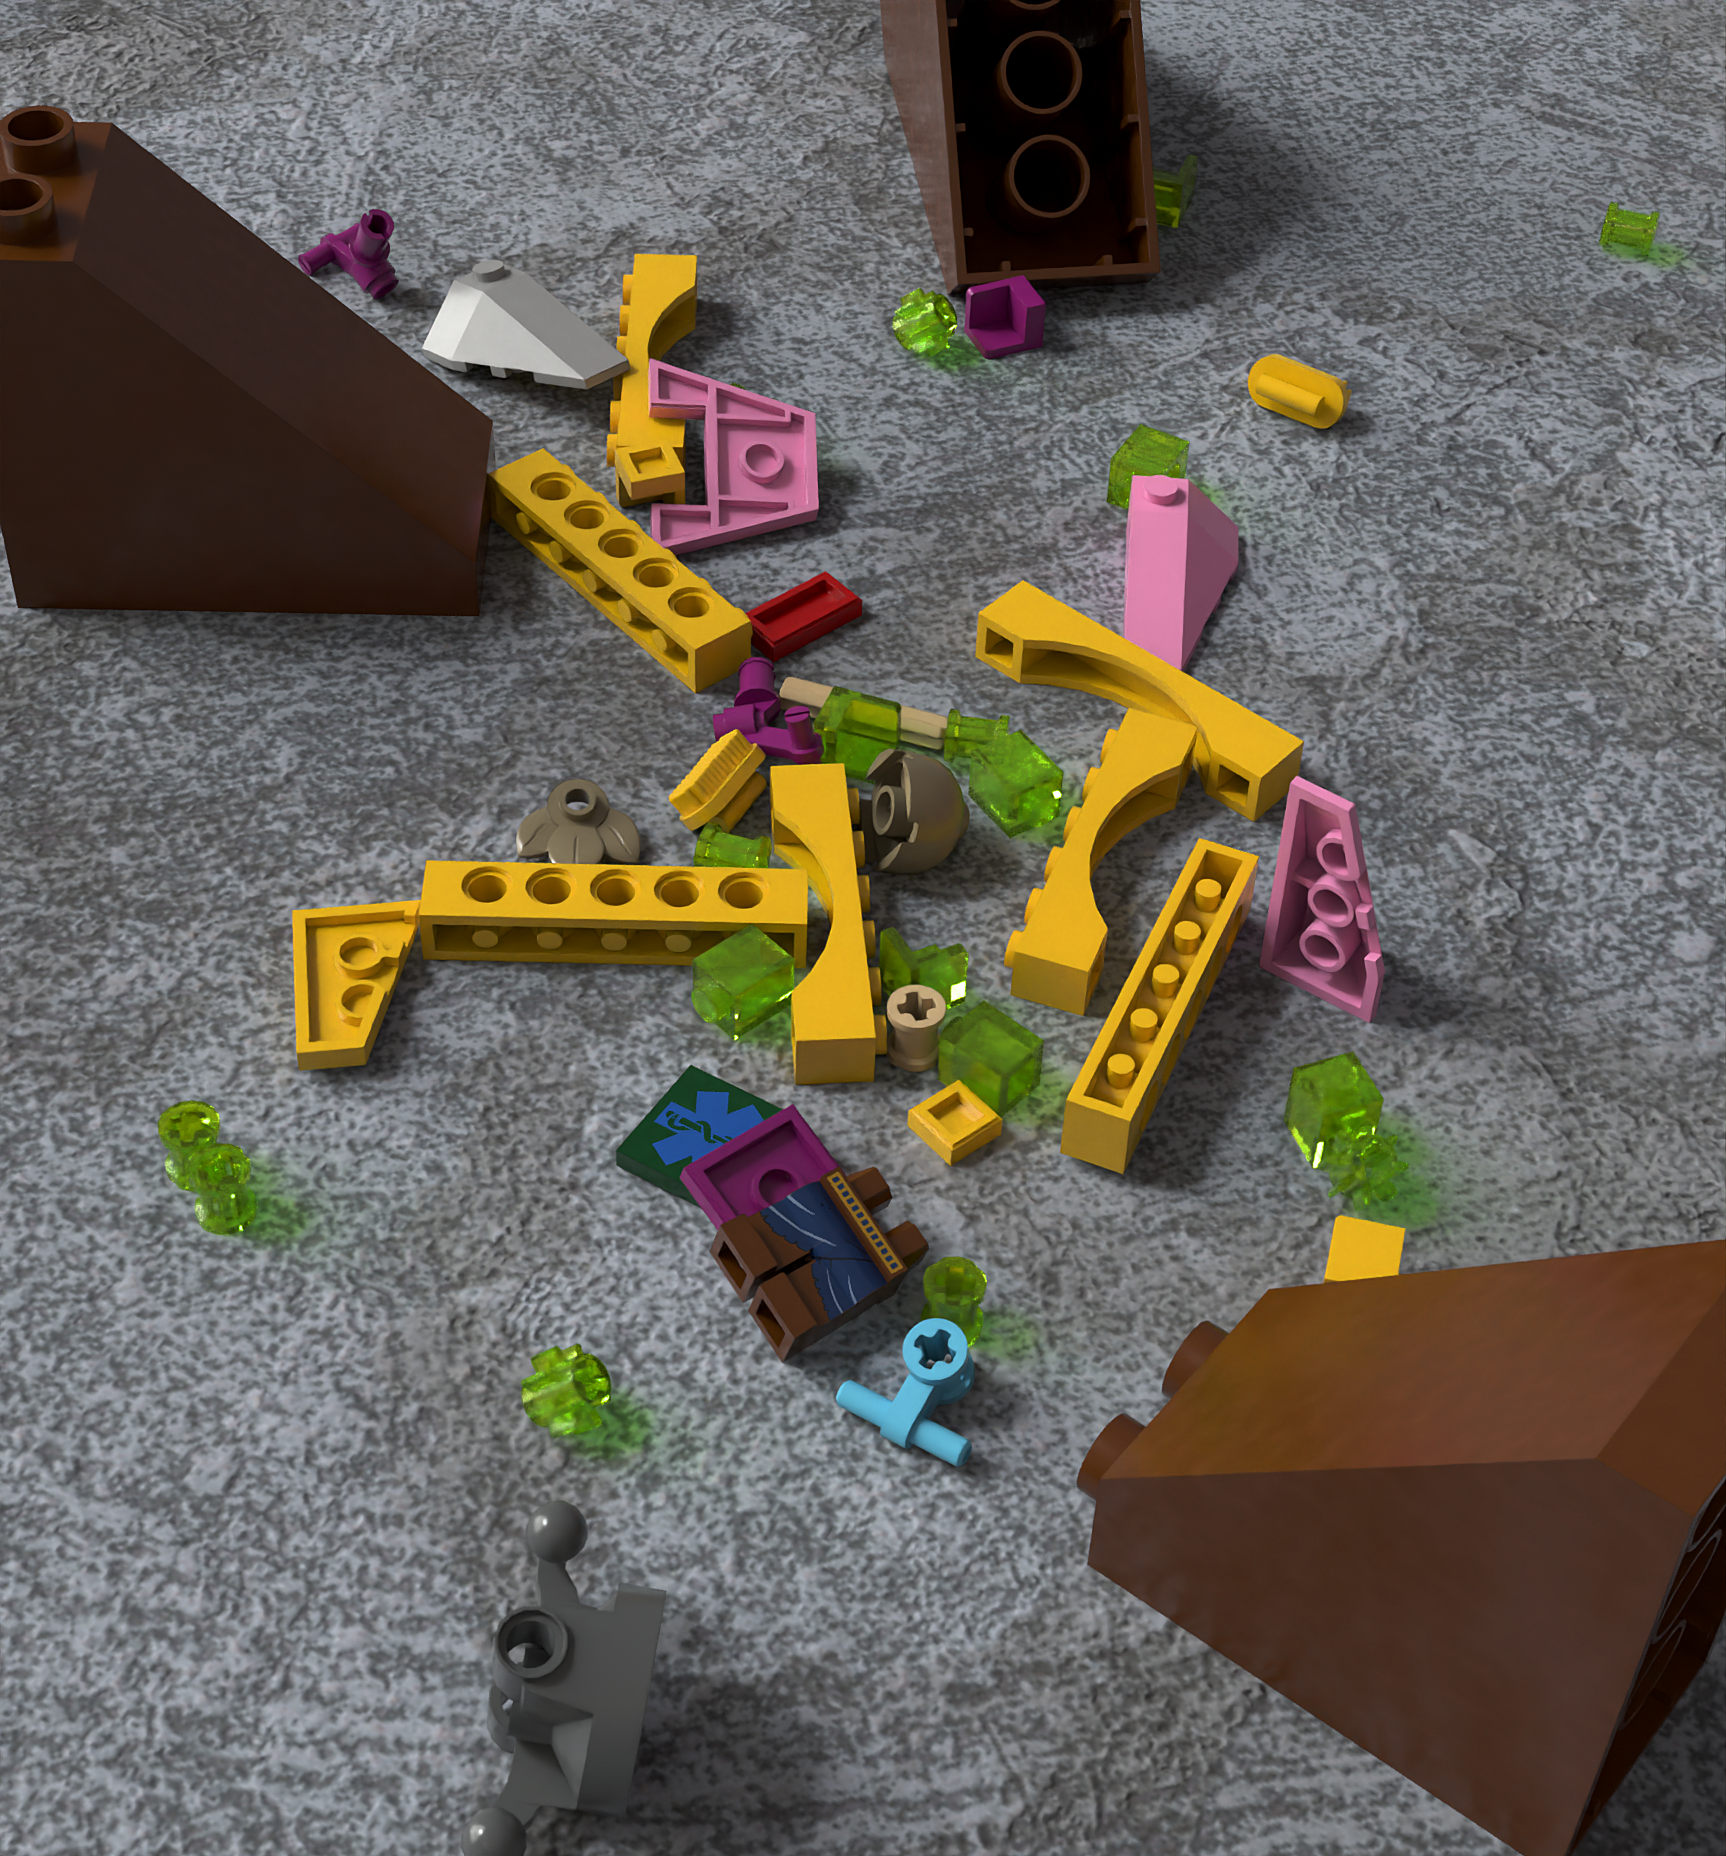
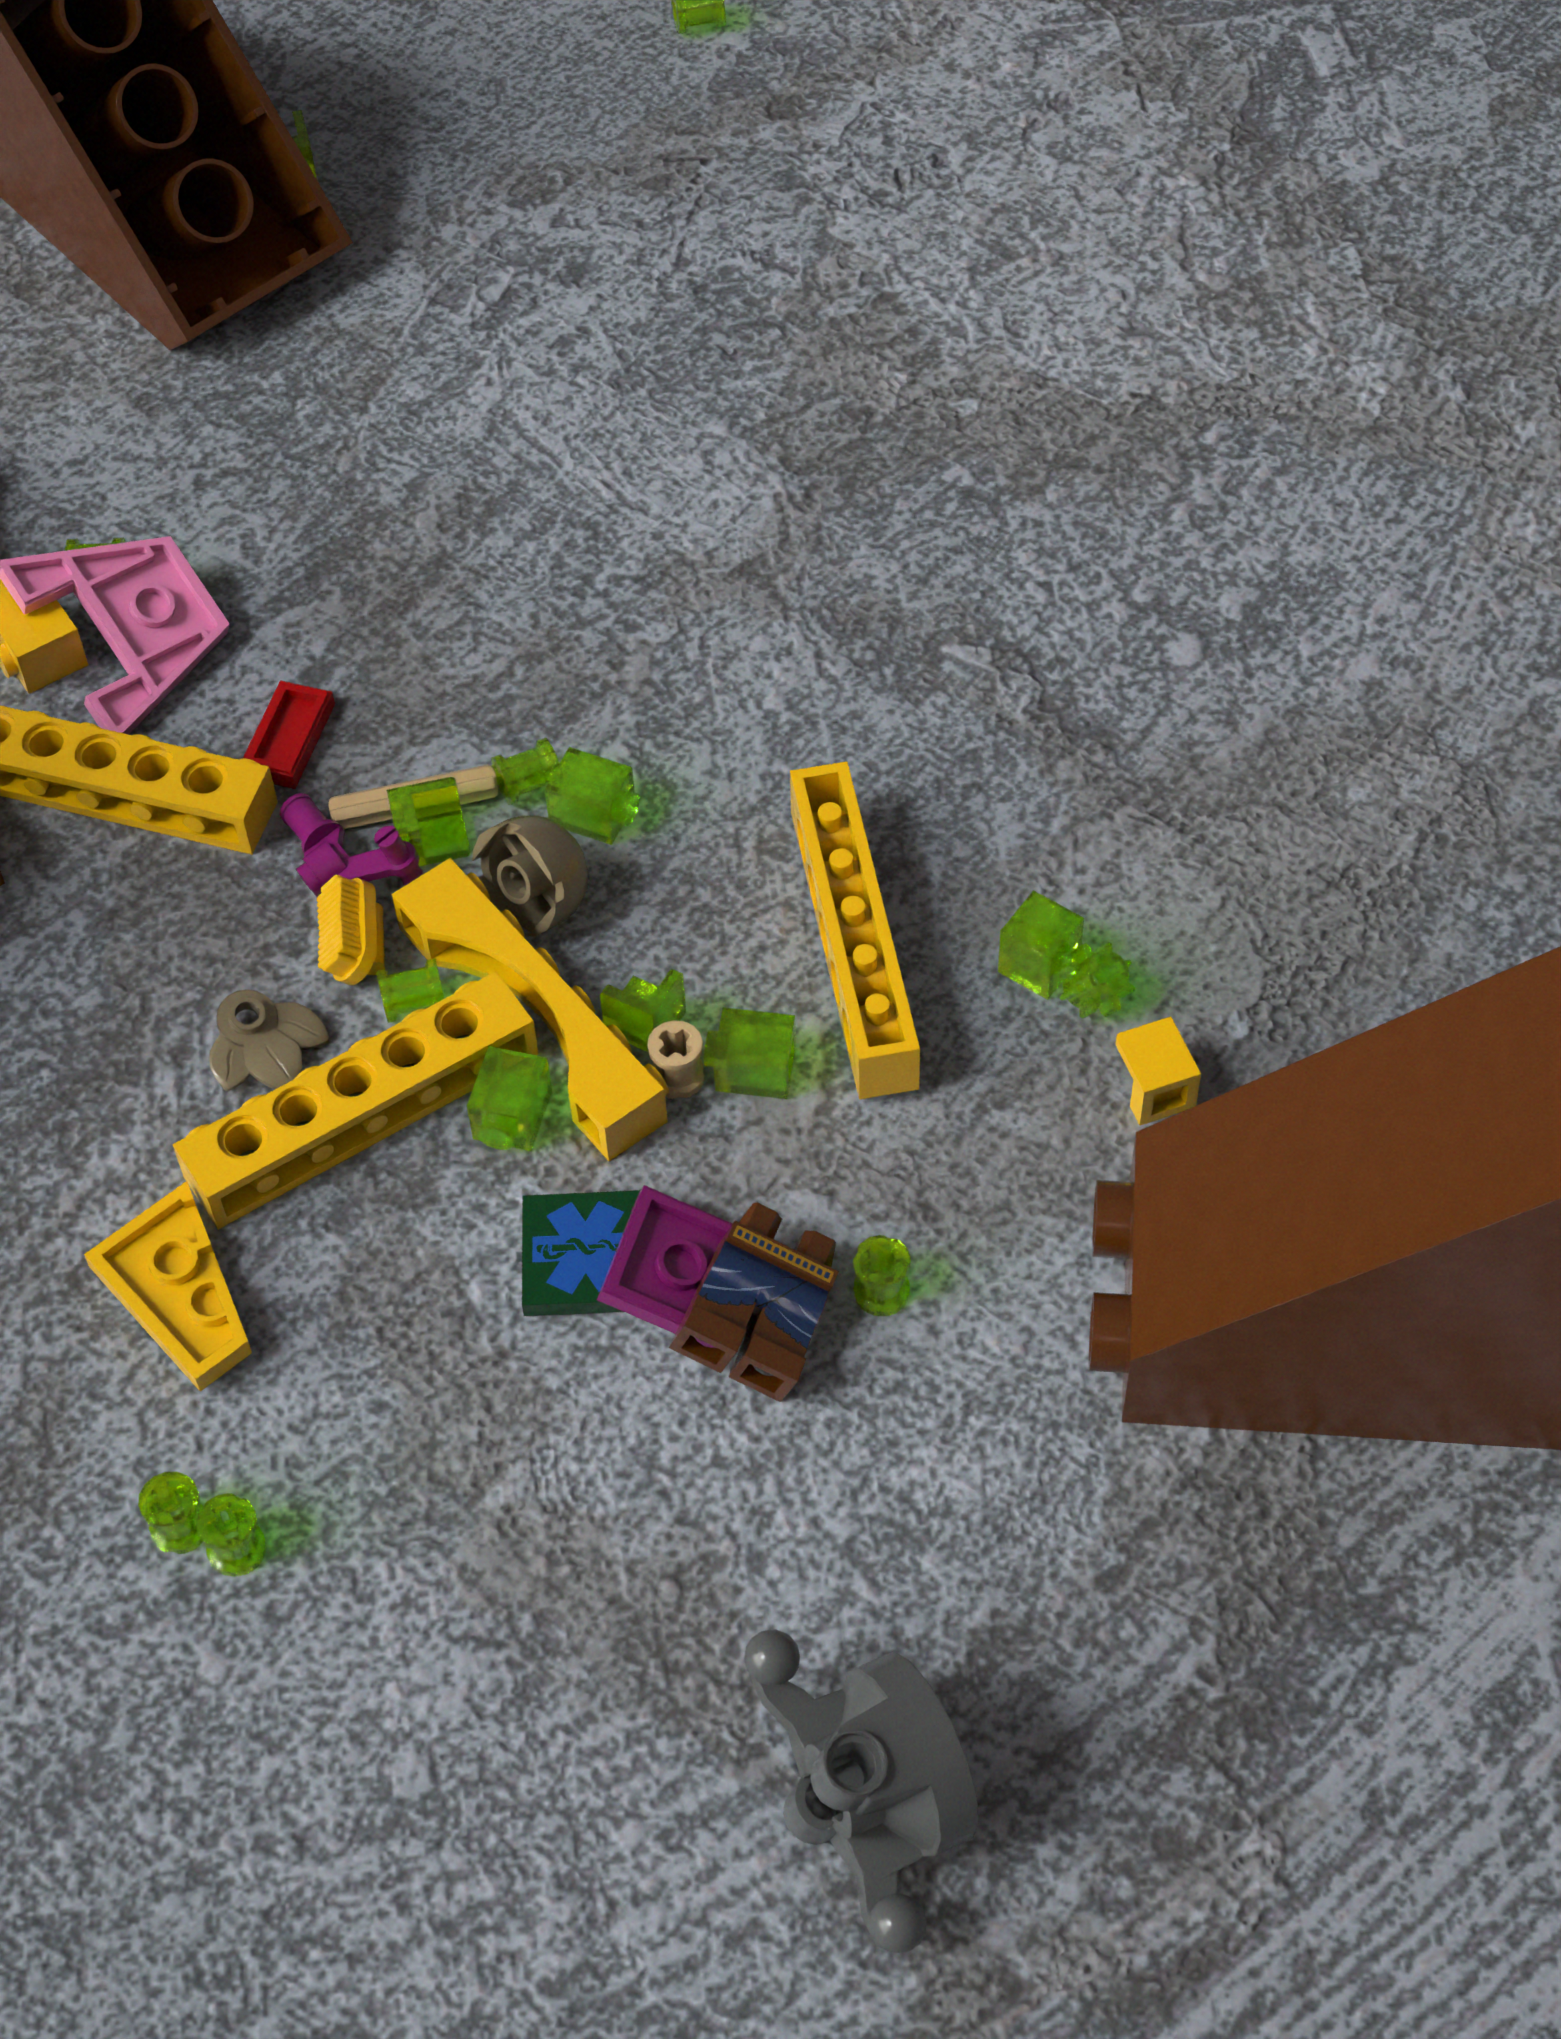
camera: 30 degrees left, 10 degrees up
clear neon green gear [521,1343,611,1438] -> none
yellow panel [615,439,685,507] -> none
medium azure piece [836,1318,975,1467] -> none
clear neon green gear [892,287,957,357] -> none
yellow tile [907,1080,1003,1166] -> none
magenta panel [964,275,1046,359] -> none
yellow arch [975,580,1304,822] -> none
yellow arch [1004,708,1198,1016] -> none
clear neon green brick [1106,424,1190,510] -> none
bright pink wedge [1123,475,1238,672] -> none
yellow piece [1248,354,1352,429] -> none
bright pink wedge [1259,776,1385,1023] -> none

